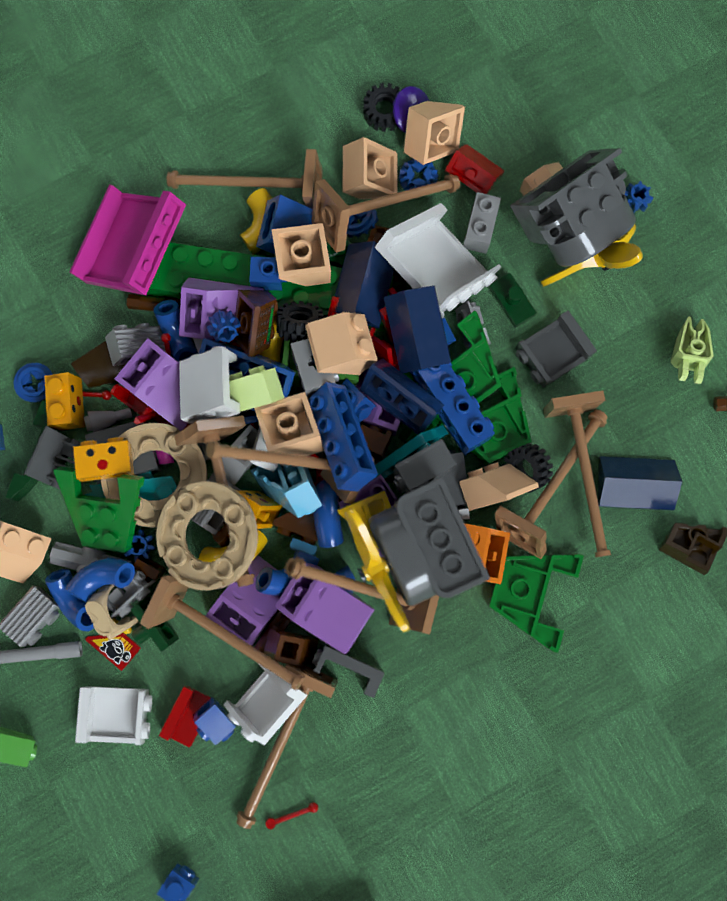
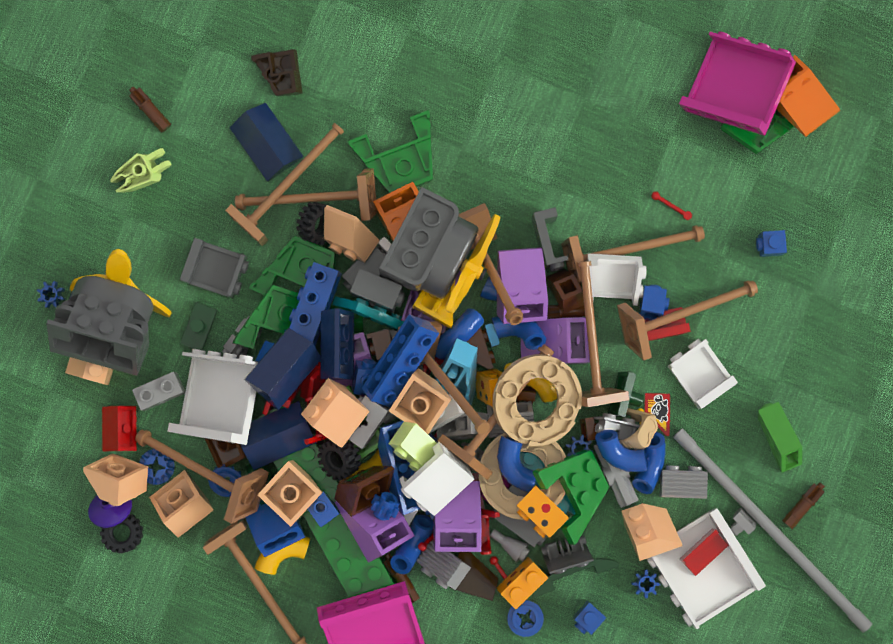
camera: 125 degrees left, 5 degrees up
none -> blue cylinder [497,436,536,492]
none -> medium nougat tile [617,280,758,360]

